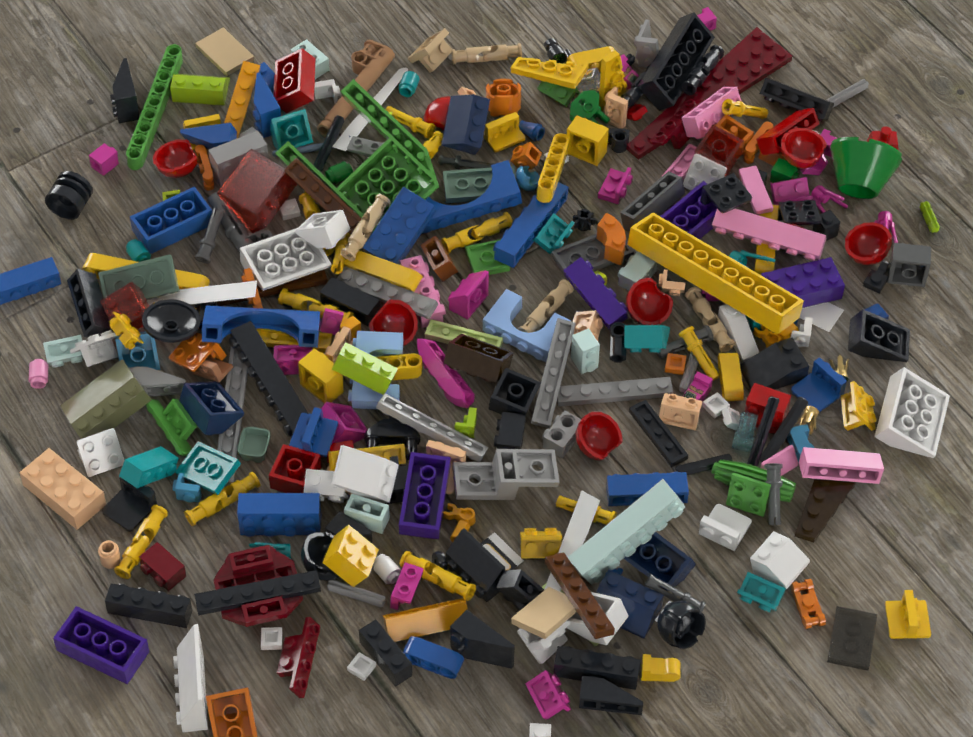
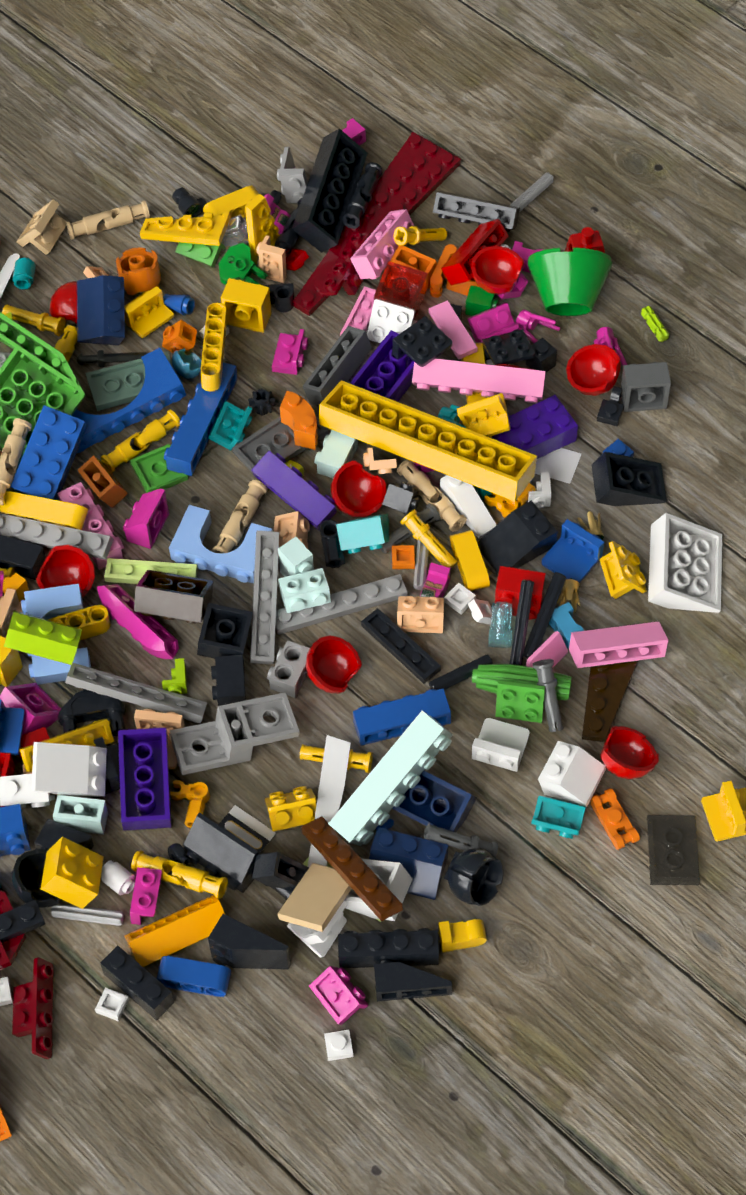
camera: 10 degrees left, 5 degrees up
none -> light aqua brick [278,568,331,613]
none -> brick [382,482,420,514]
none -> yellow bracket [457,393,510,437]
none -> red cylinder [600,726,659,780]

